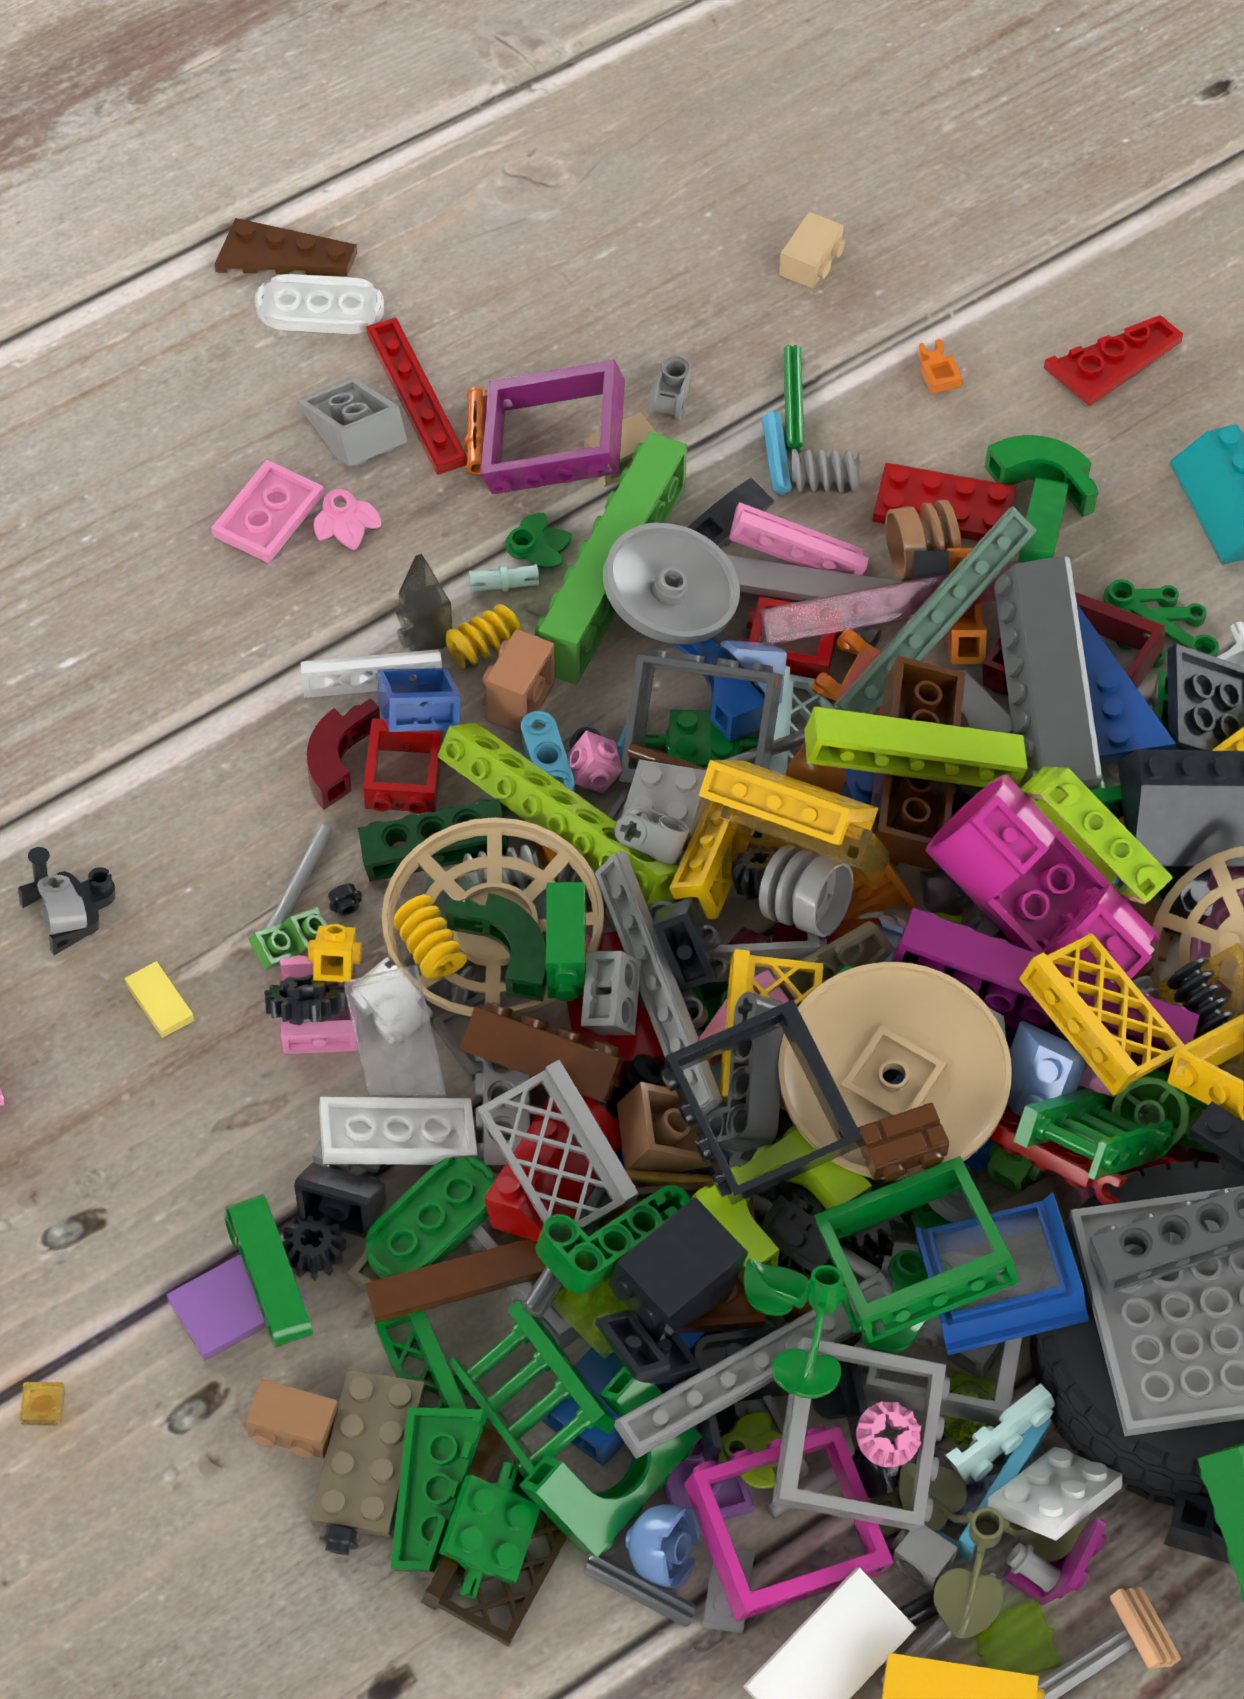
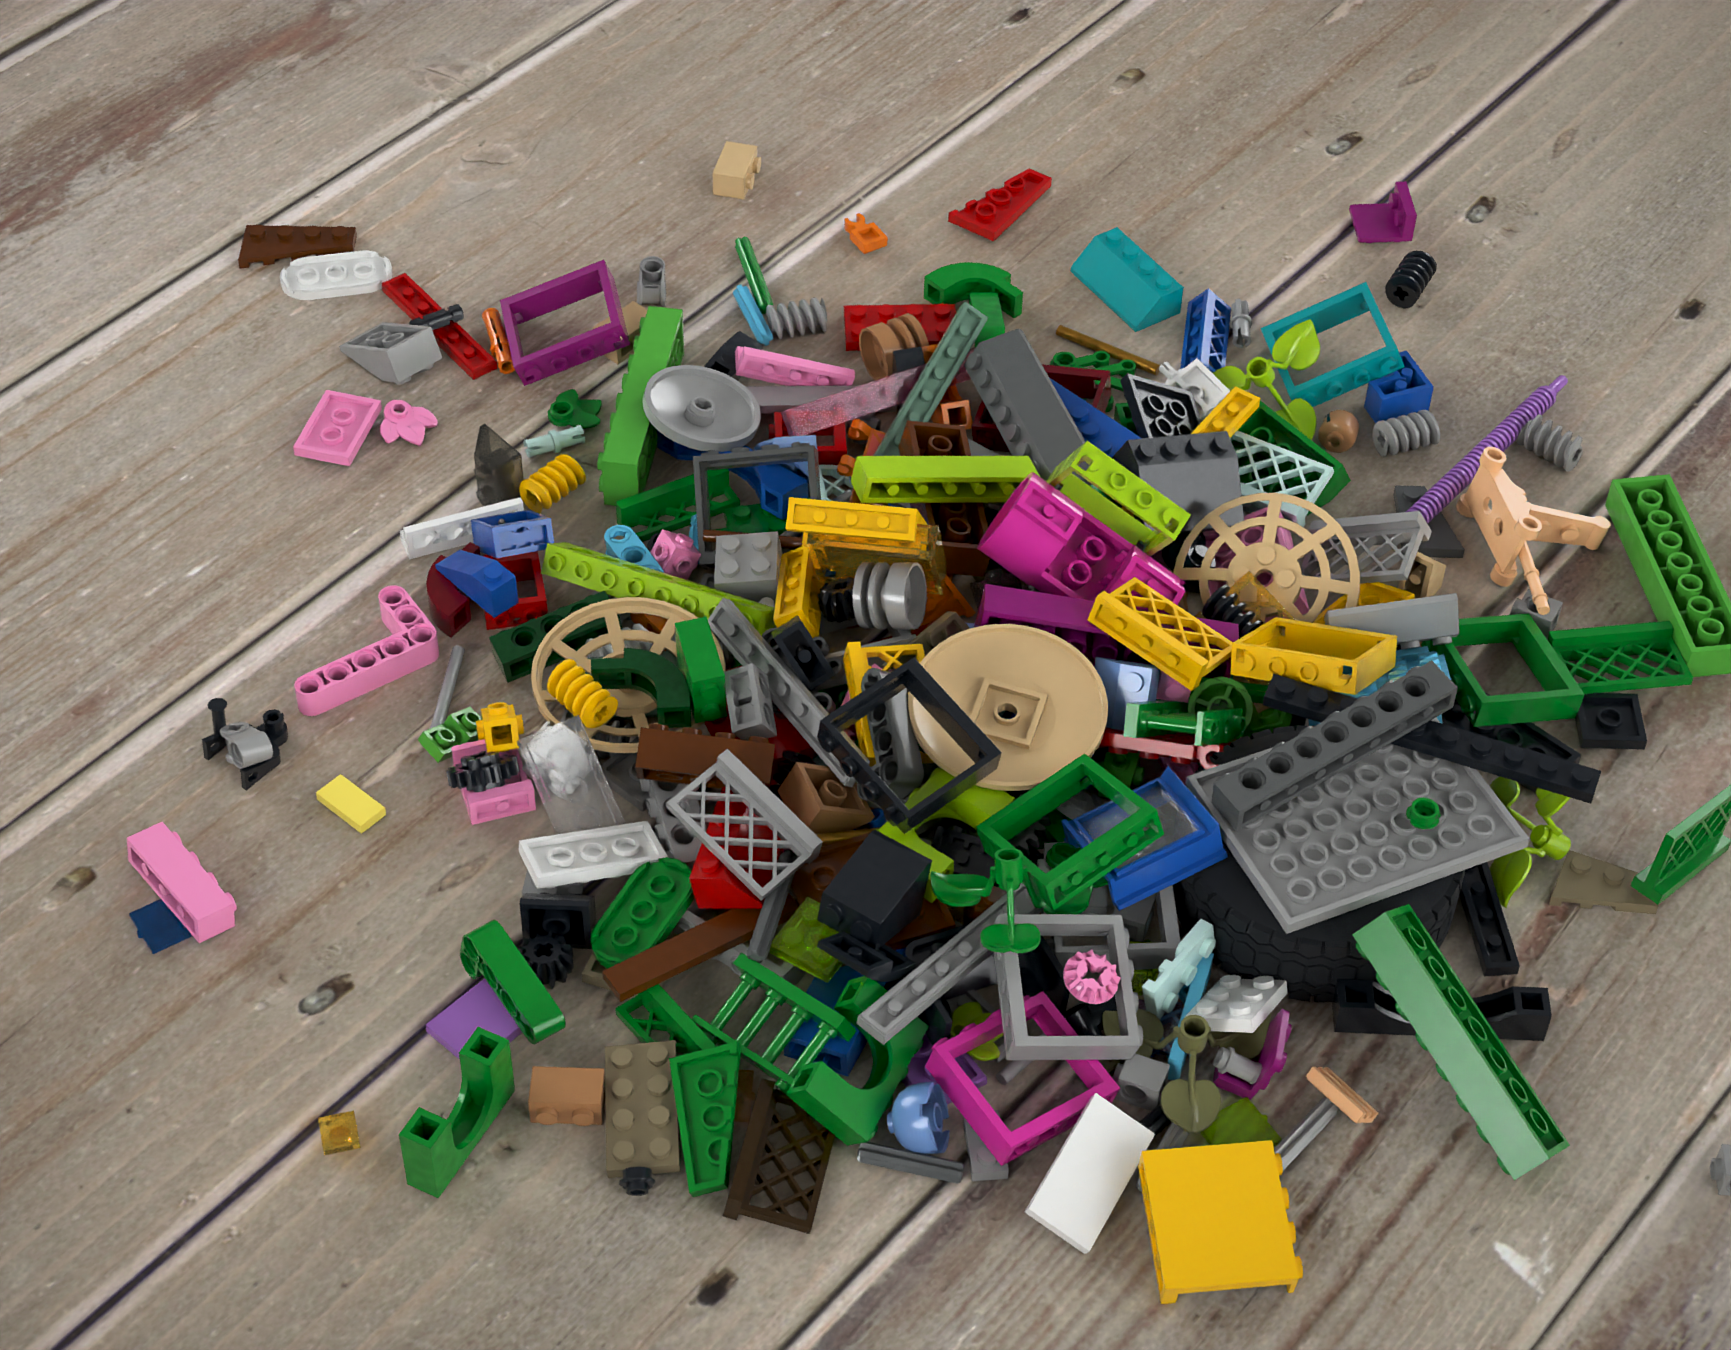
camera: 15 degrees left, 10 degrees down
black plate [328,883,362,916] -> none
green plate [439,1462,540,1599] -> none
nougat brick [482,629,555,734] -> none
green beam [535,1185,690,1294] -> none
light grey piece [614,804,690,864] -> none
reddish brown brick [858,1102,949,1181] -> none
none -> bright pink beam [294,585,439,716]
none -> green arch [399,1027,515,1198]
none -> black axle [409,304,464,331]
none -> blue slope [435,550,519,618]
none -> green fence [616,469,740,542]
none -> pearl gold bar [1056,325,1160,376]

